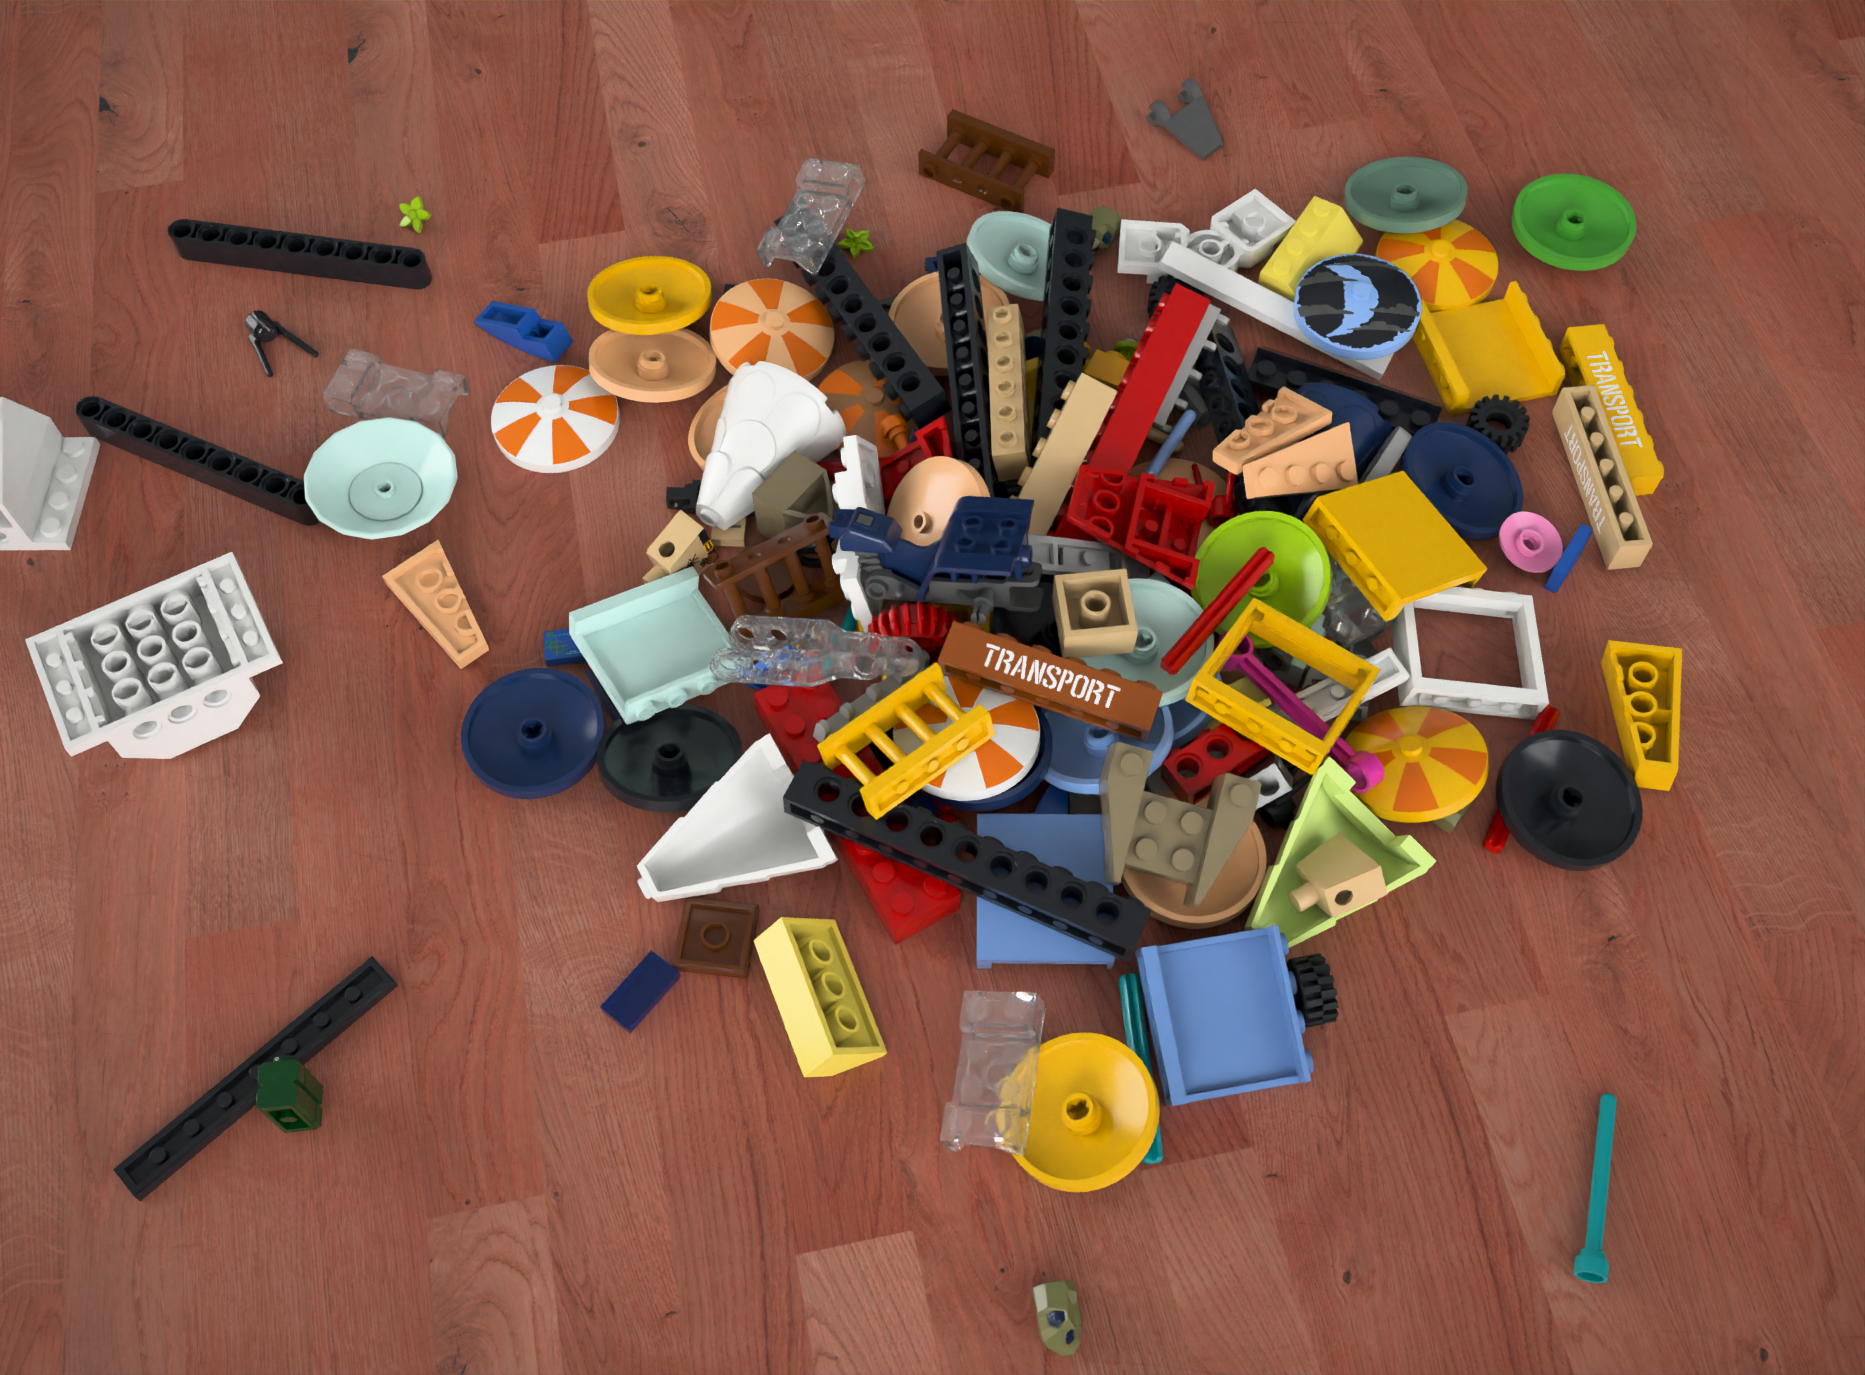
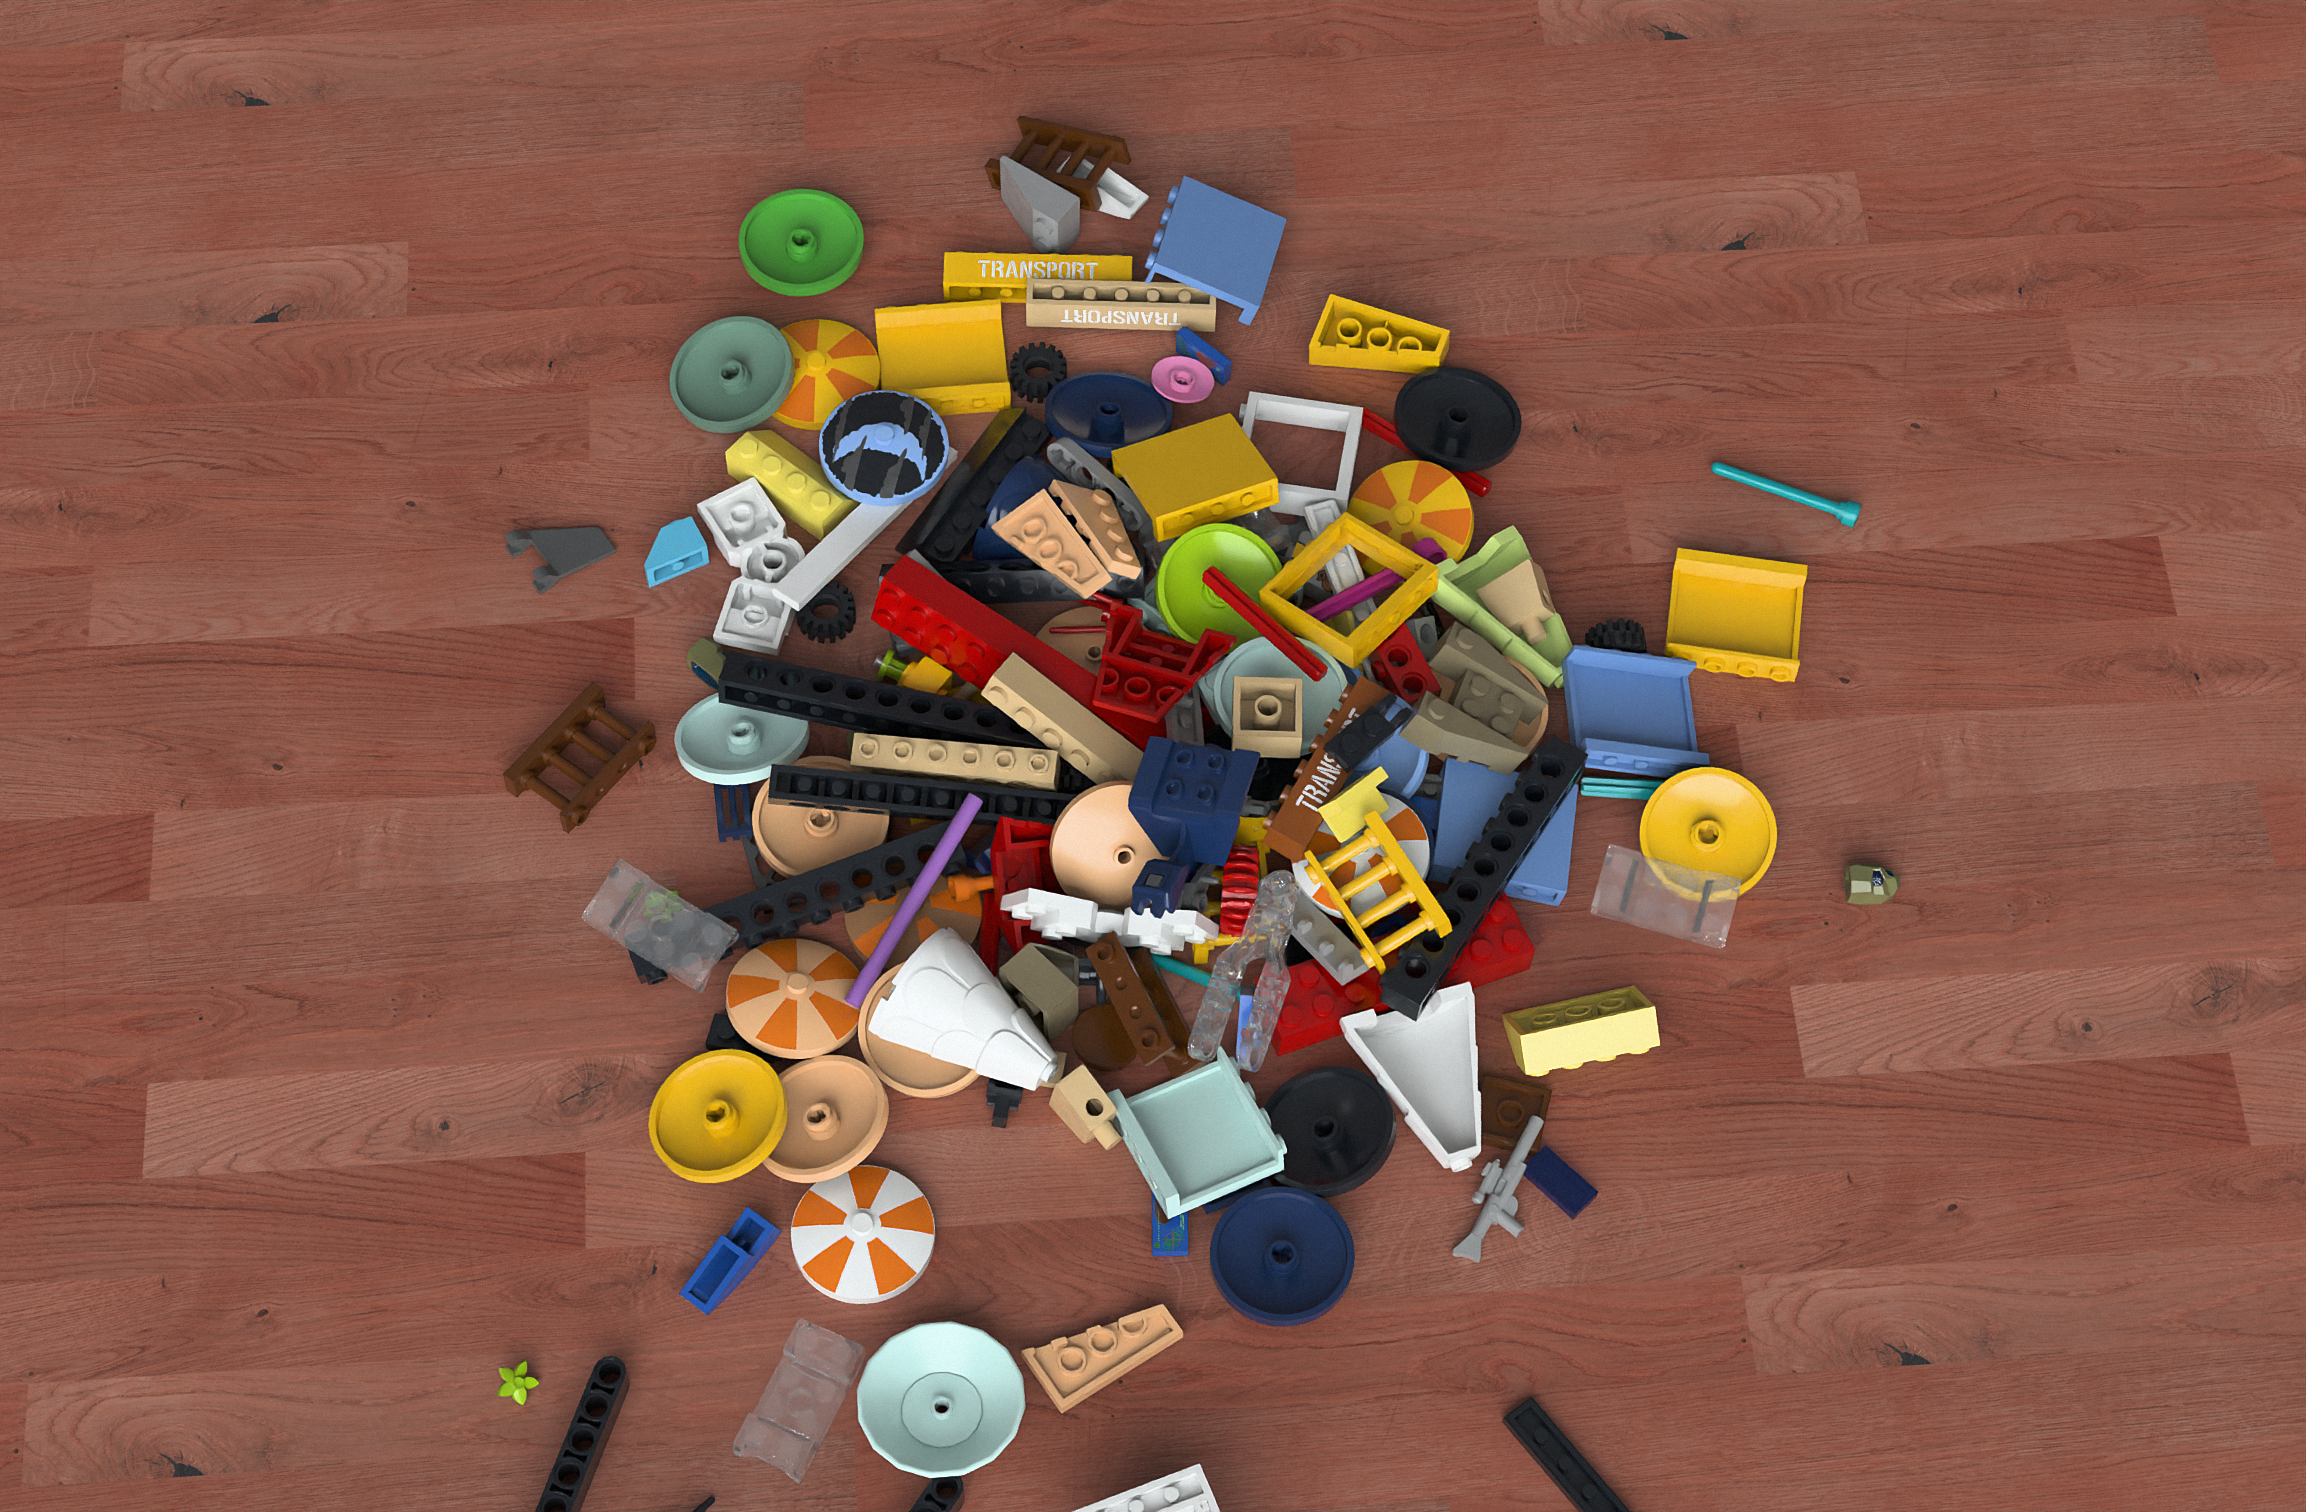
camera: 85 degrees left, 0 degrees up
dark green brick [256,1055,323,1133] -> none
none -> medium azure slope [644,516,710,587]
none -> medium lavender piece [844,793,983,1008]
none -> reddish brown fence [984,116,1131,212]
none -> light grey slope [1000,155,1080,255]
none -> white slope [1055,157,1149,219]
none -> medium blue panel [1144,175,1287,325]
none -> light yellow panel [1318,766,1389,843]
none -> black hinge [1323,692,1413,773]
none -> light grey piece [1452,1115,1544,1263]
none -> yellow panel [1664,548,1808,682]

